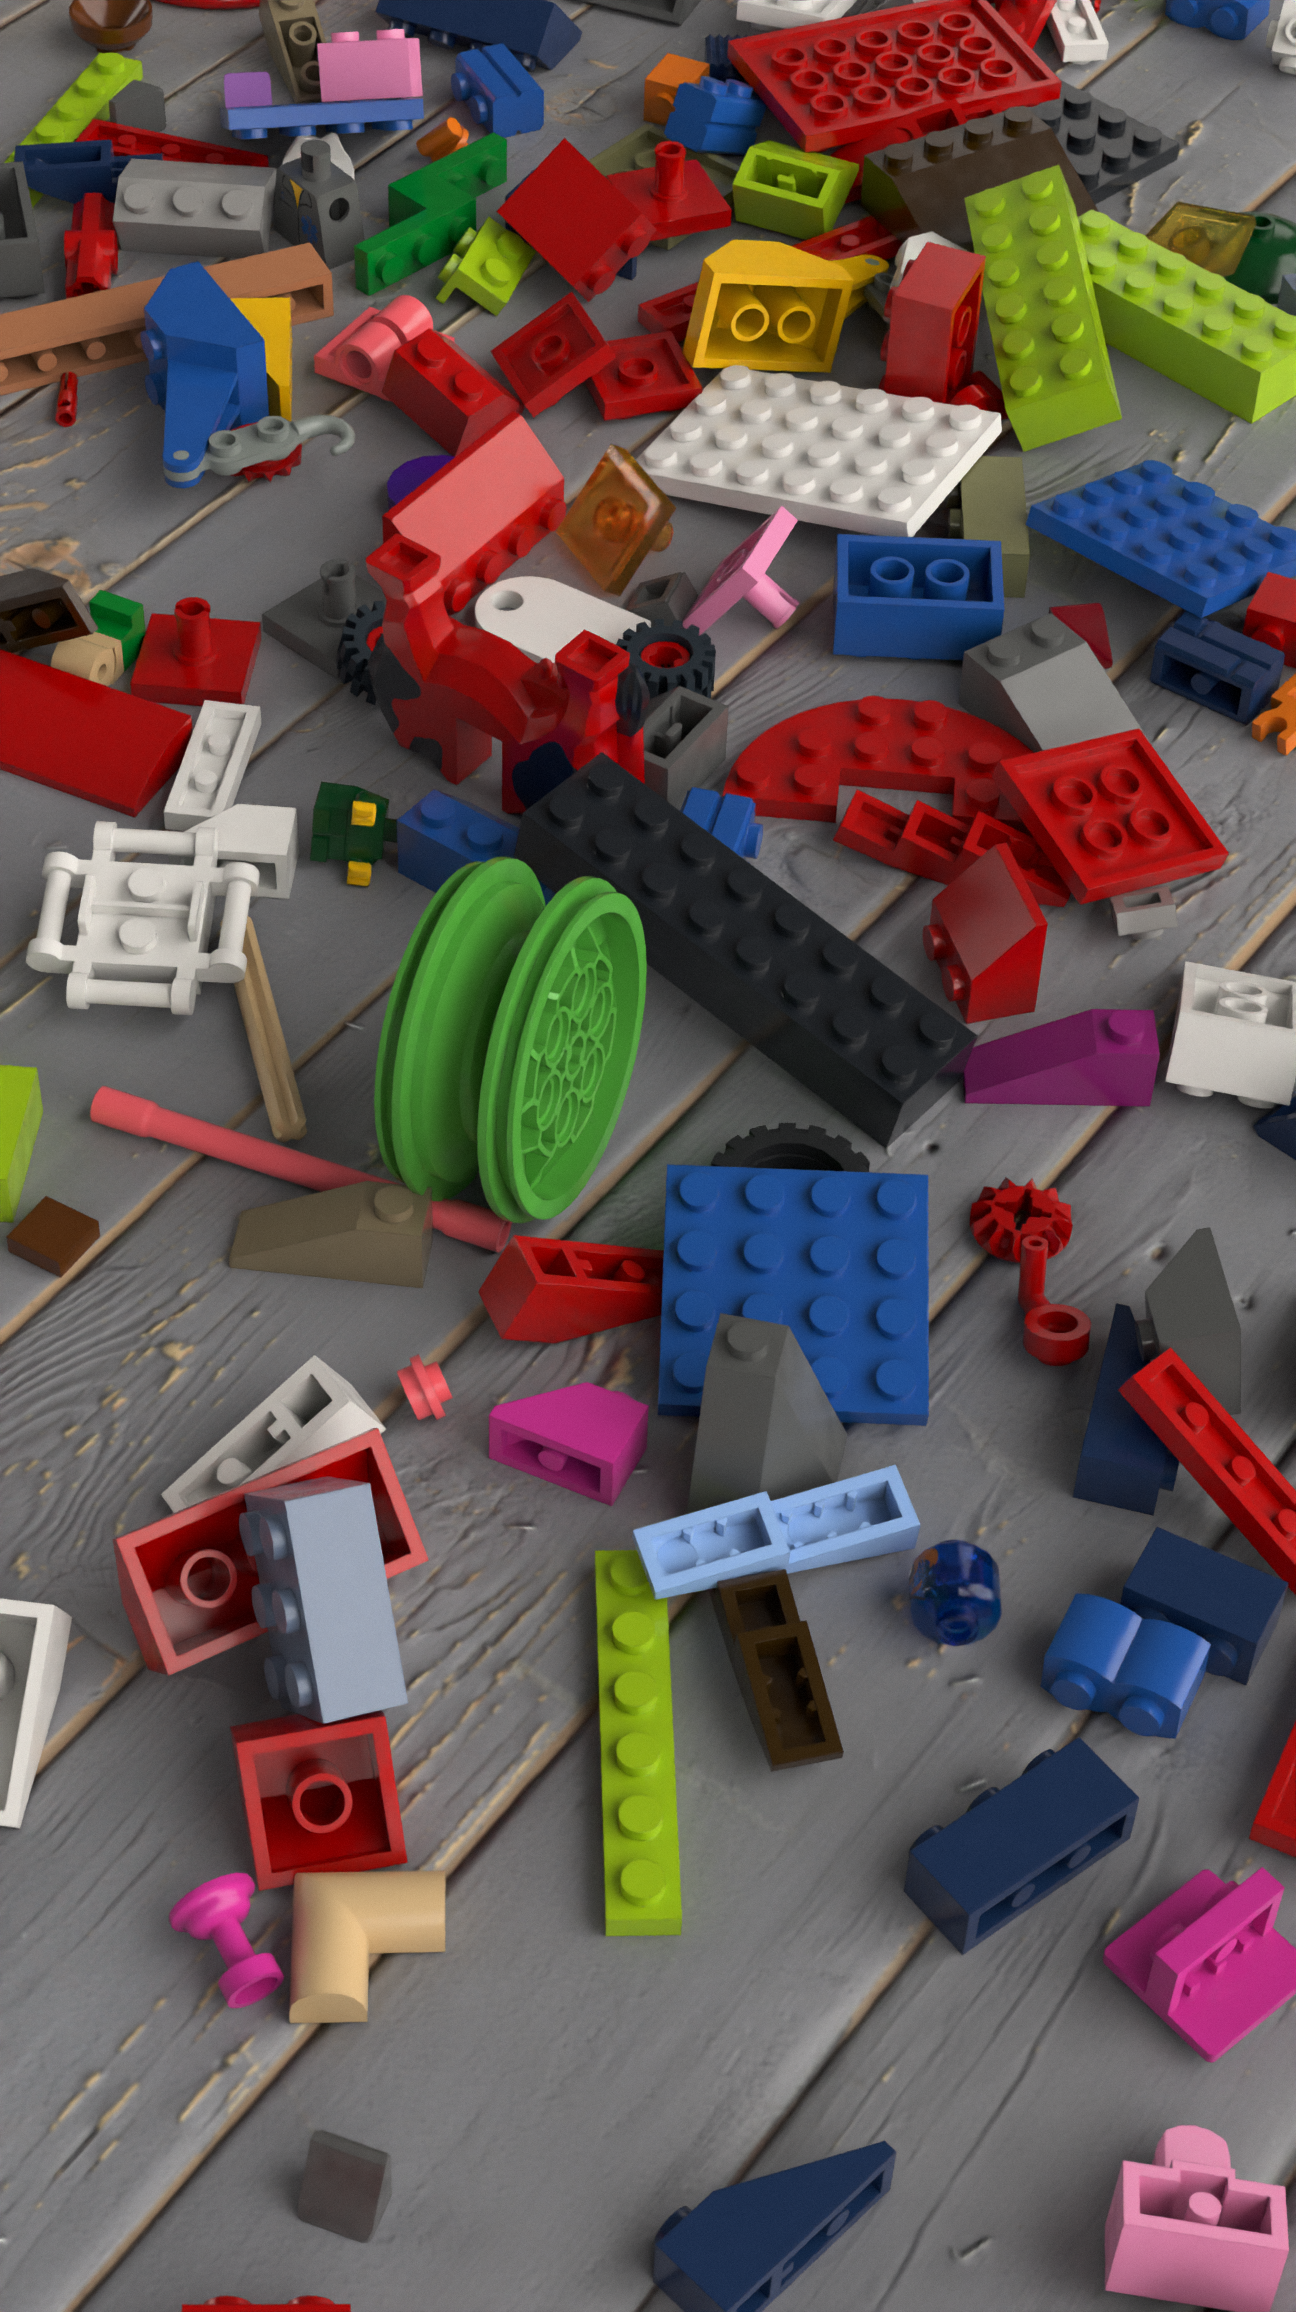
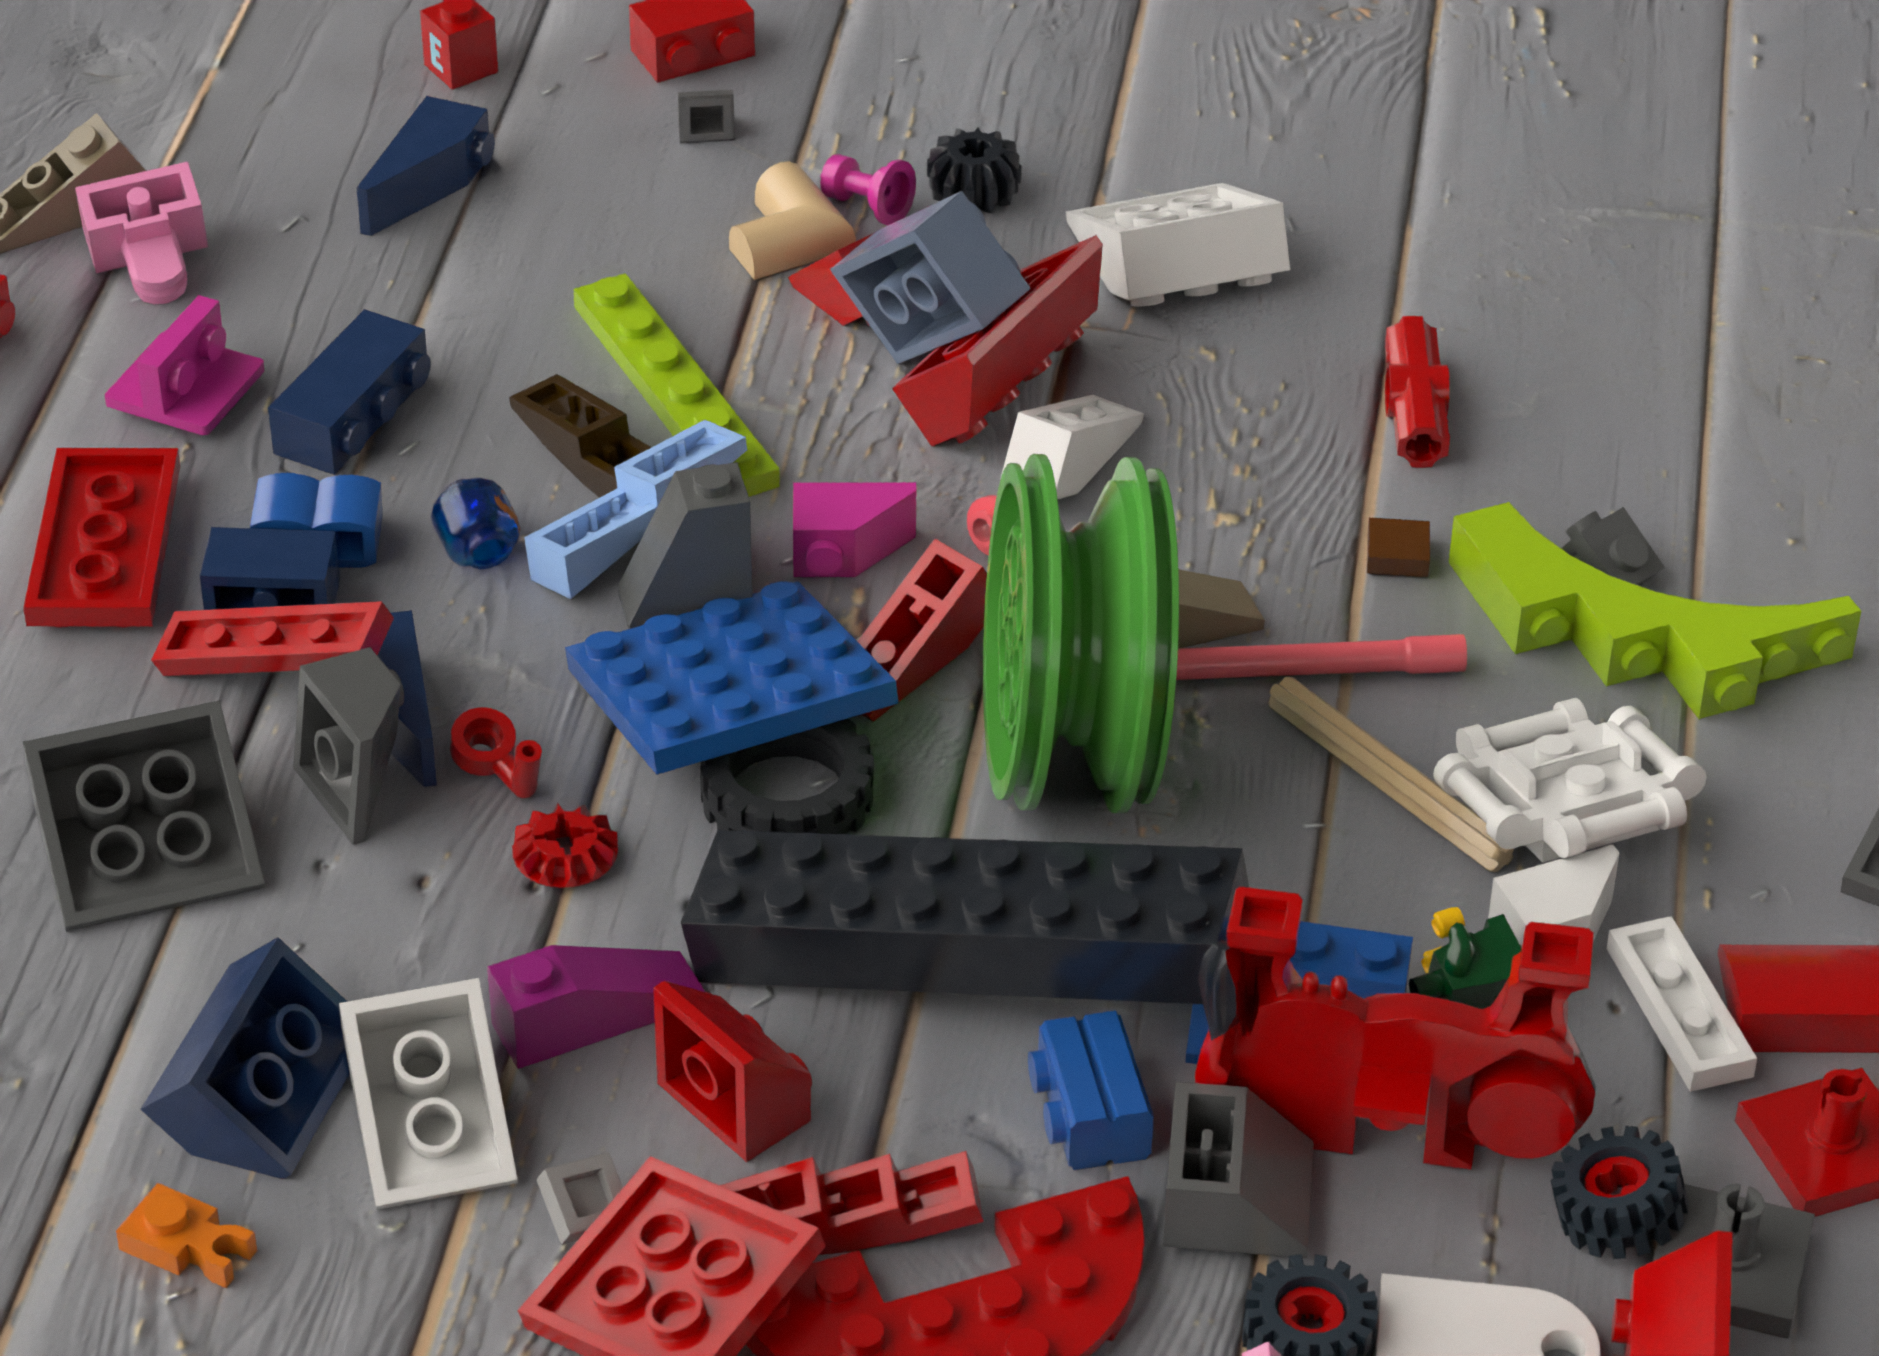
camera: 155 degrees right, 5 degrees down
none -> black gear [927,127,1022,213]

